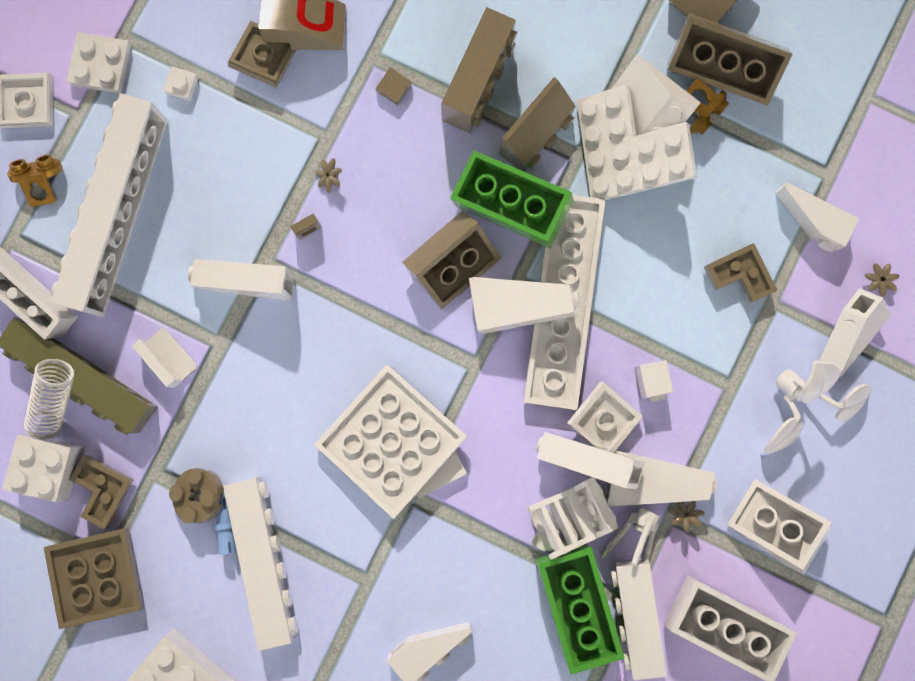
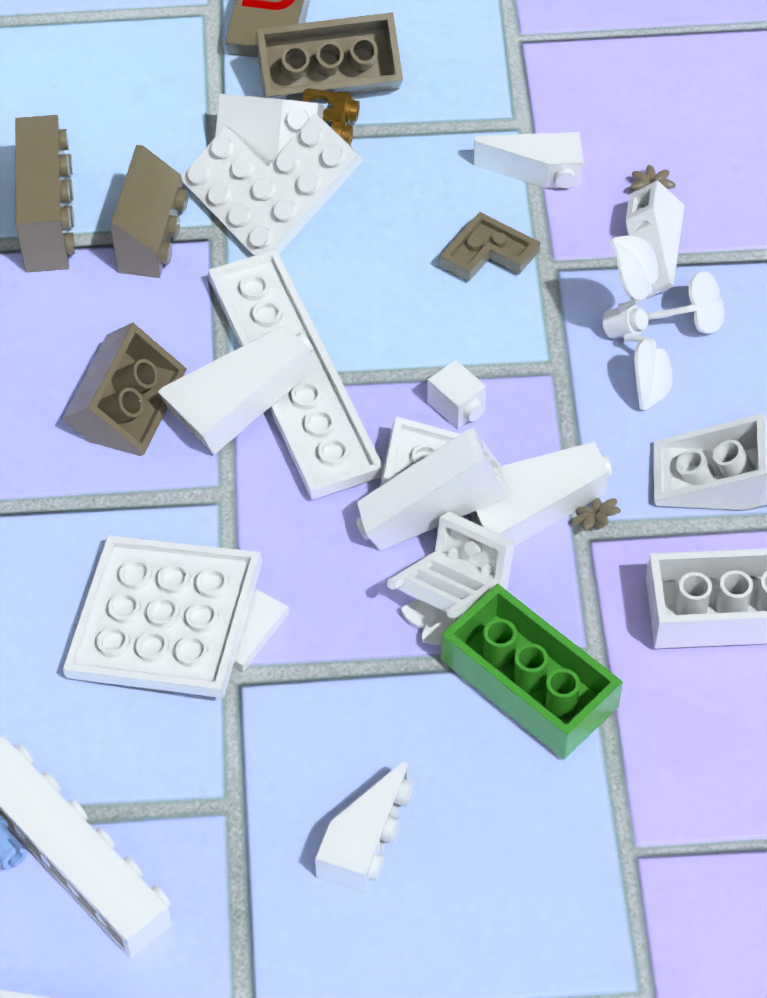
camera: 25 degrees left, 30 degrees down
bright green brick [450,150,574,249] -> none
white plant [601,508,660,566] -> none
white brick [611,559,667,680] -> none

